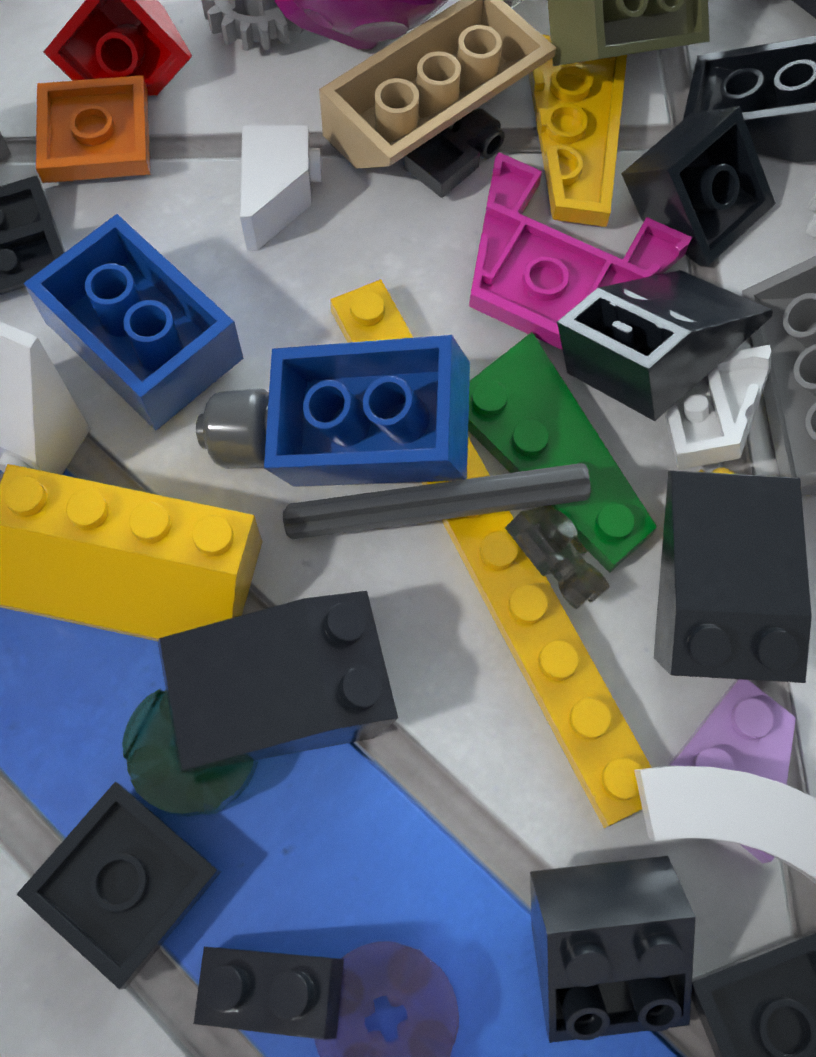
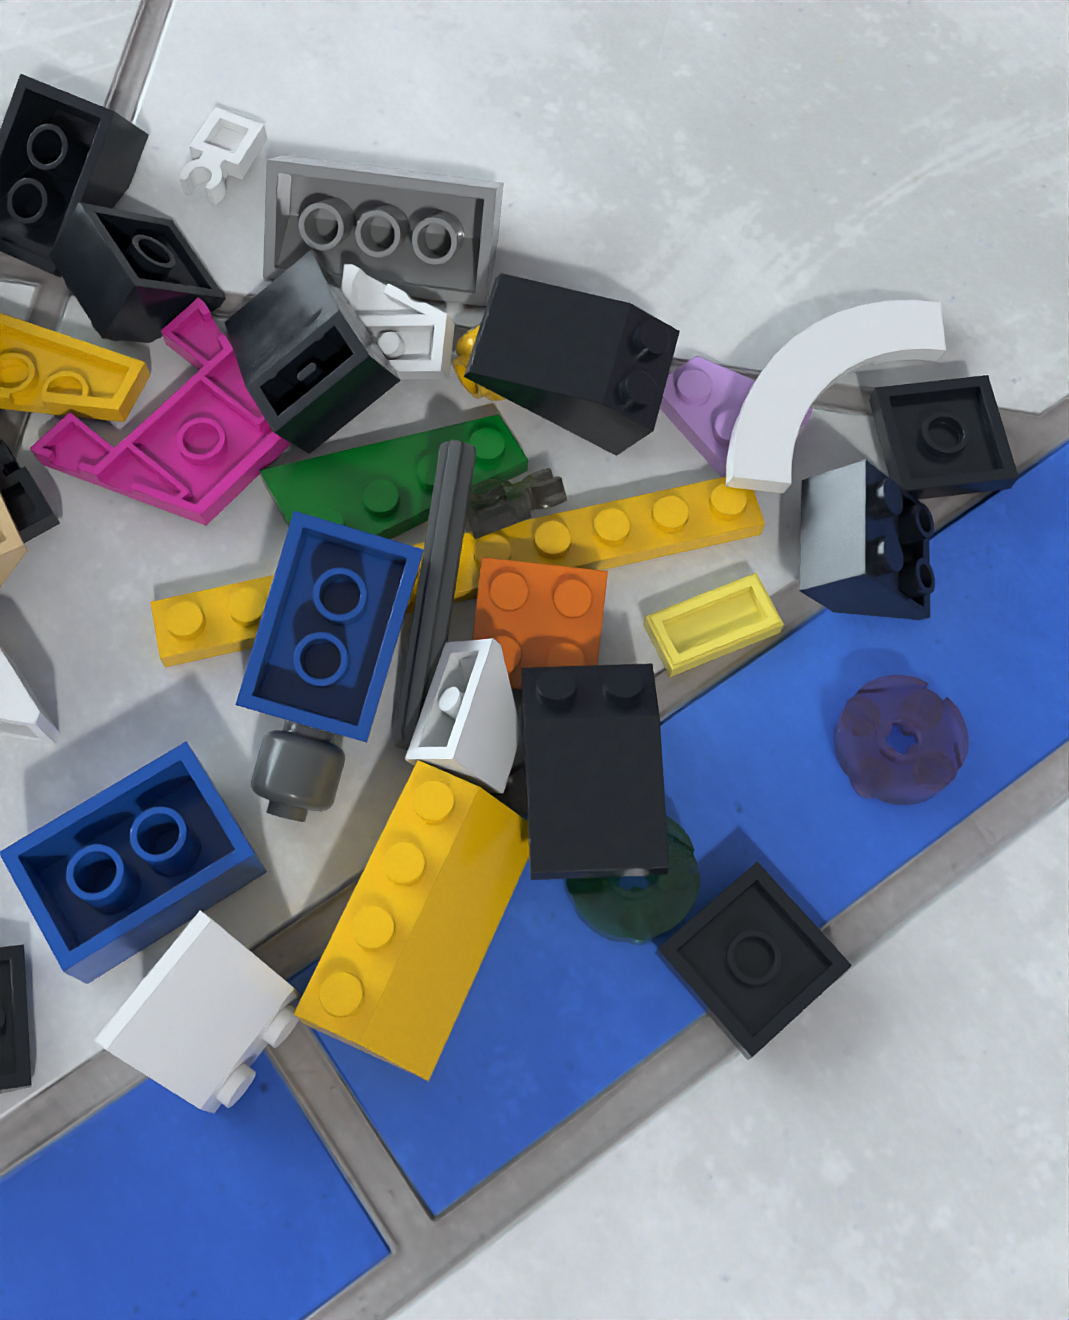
camera: 80 degrees left, 0 degrees up
black plate [193,947,344,1040] -> none
none -> white slope [405,638,522,793]
none -> orange plate [472,557,608,690]
none -> light yellow tile [643,573,784,678]

